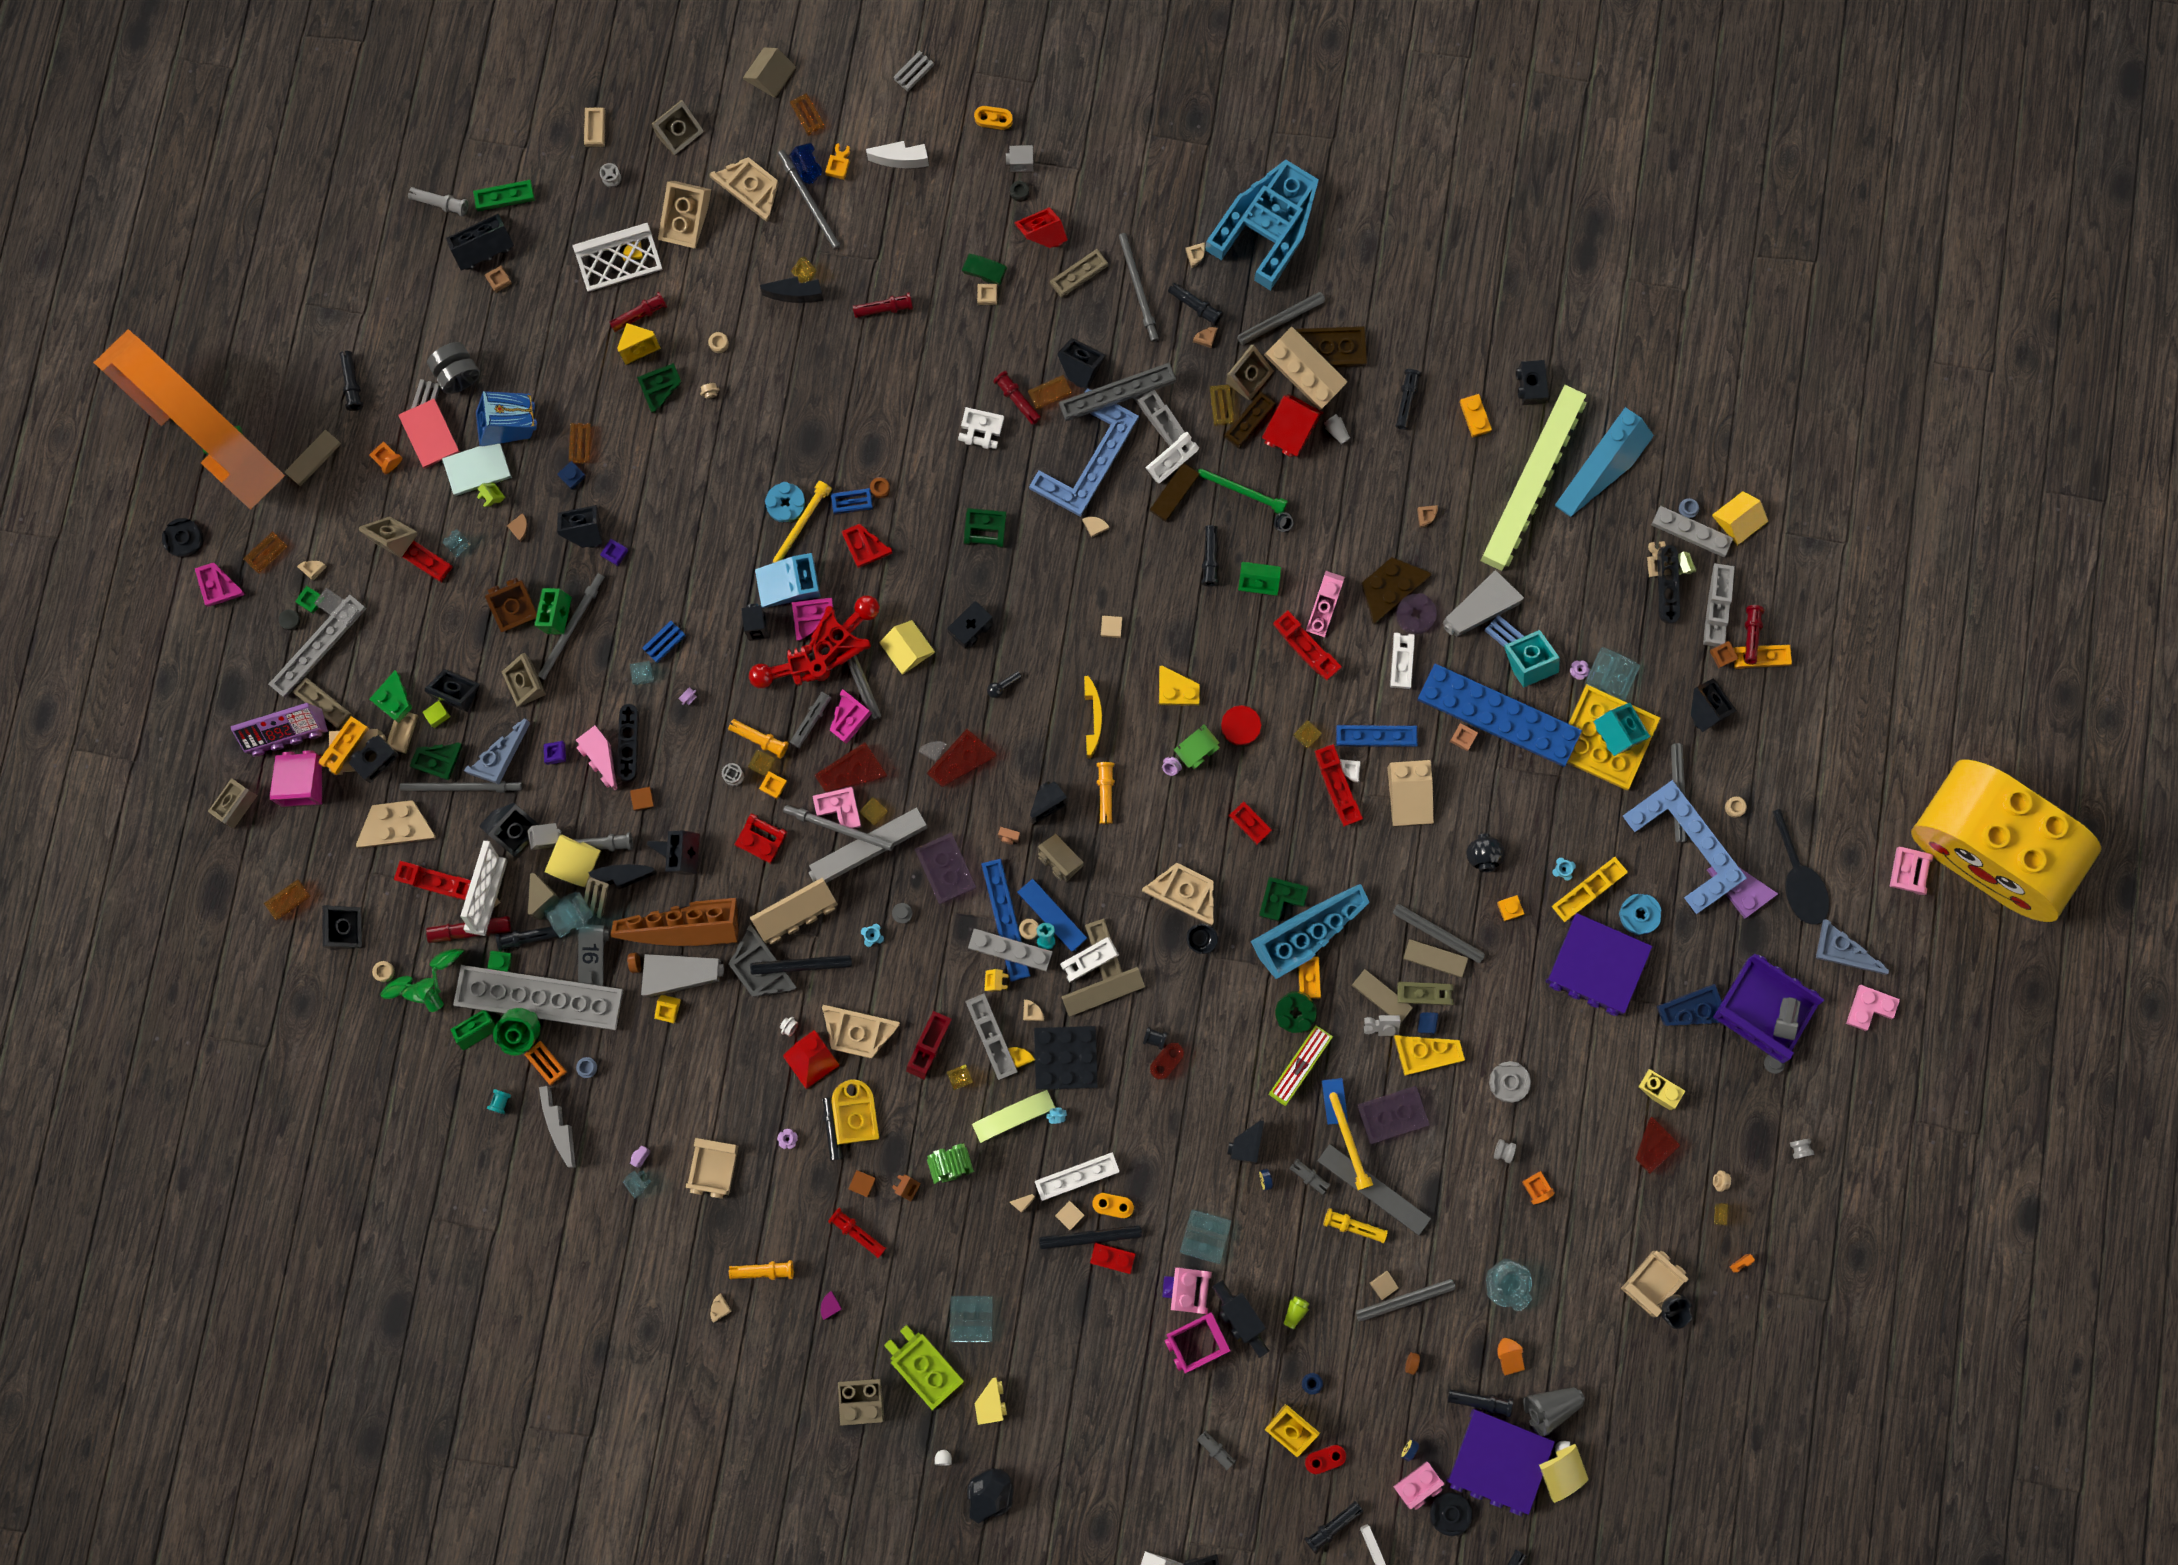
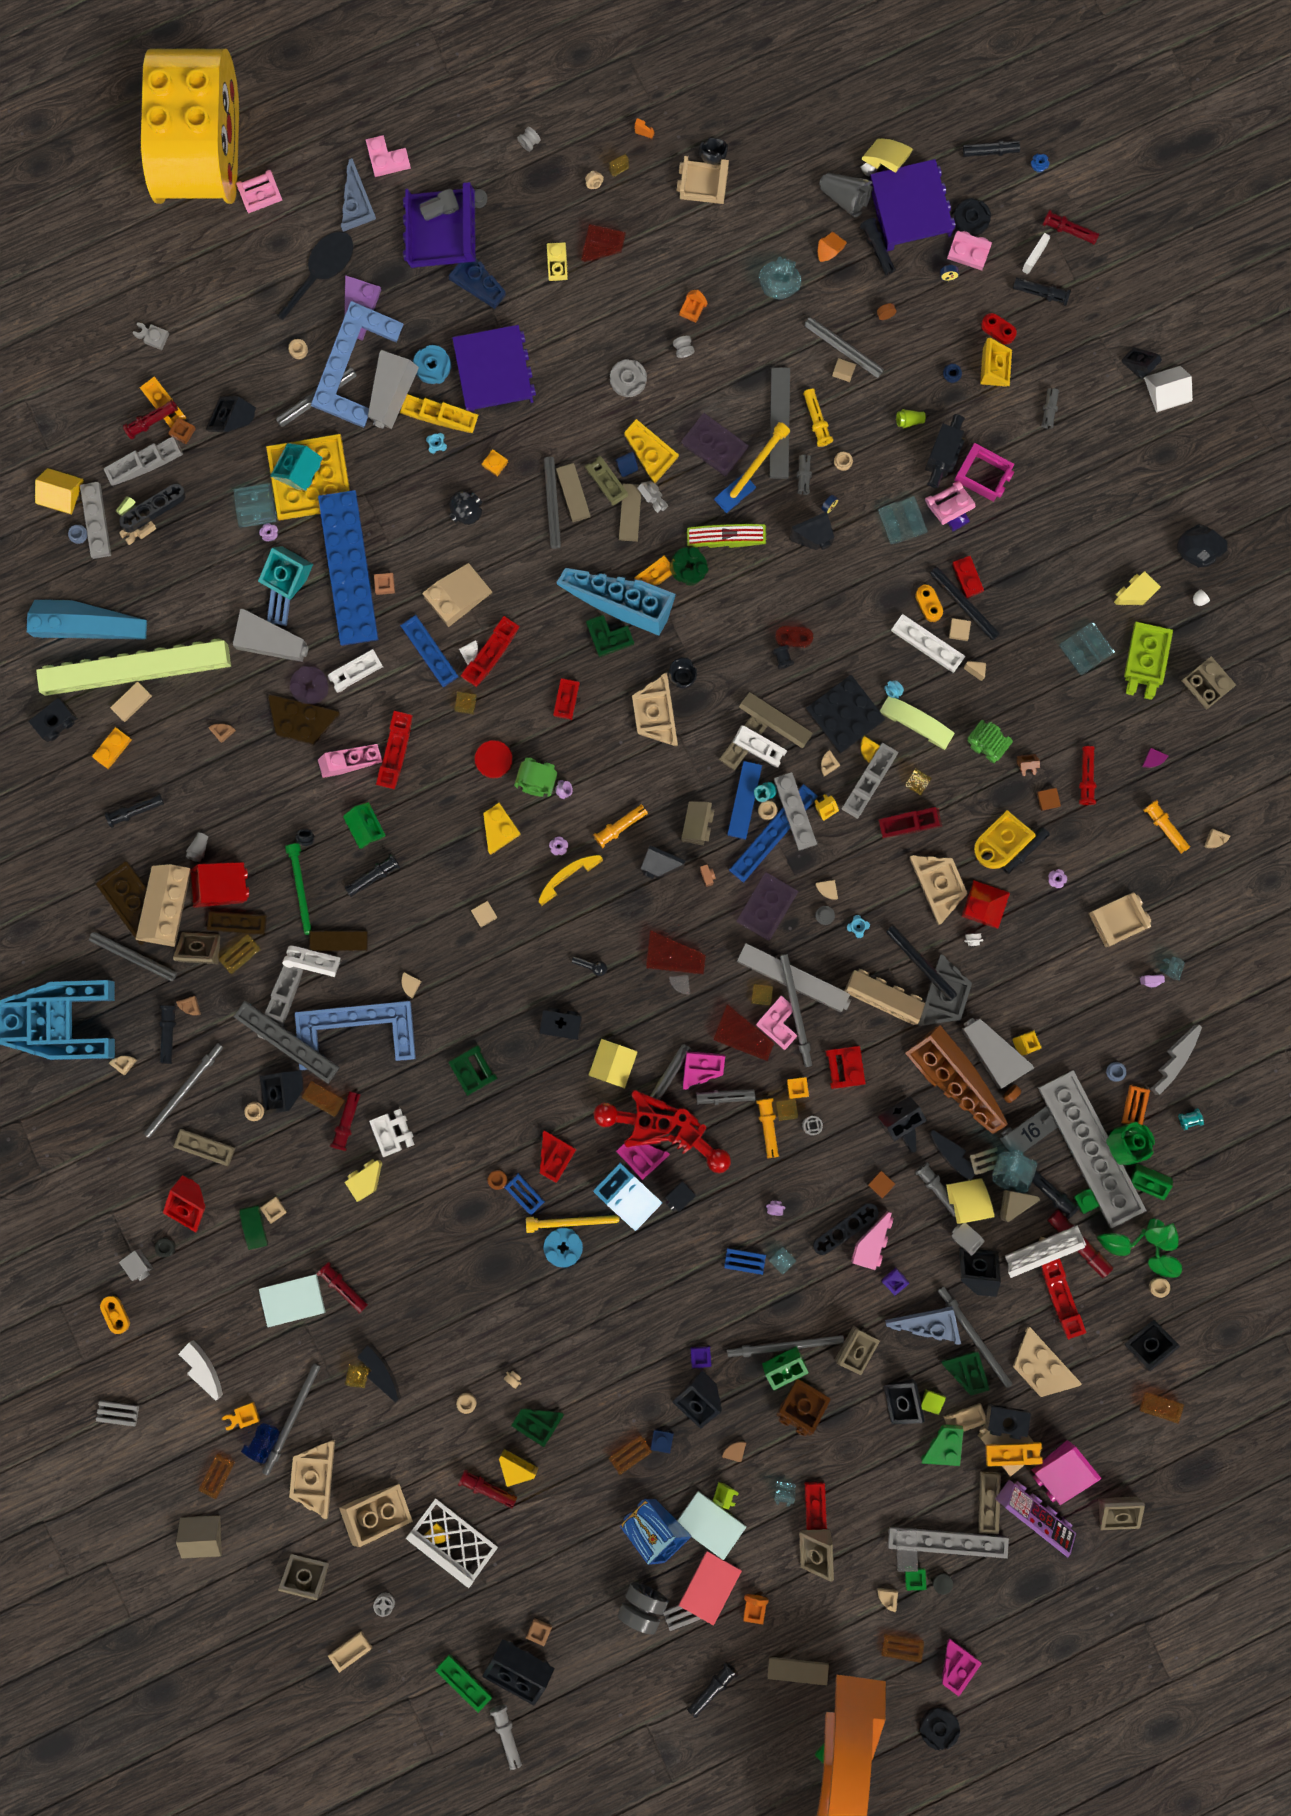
camera: 120 degrees left, 5 degrees up
none -> tan tile [110,682,152,722]
none -> light grey plate [133,322,169,350]
none -> tan plate [244,1102,264,1121]
none -> light aqua tile [259,1274,326,1327]
none -> light yellow slope [345,1159,382,1202]
none -> light grey slope [368,350,419,429]
none -> lavender plate [549,837,568,855]
none -> tan tile [816,880,838,900]
none -> tan plate [834,452,853,471]

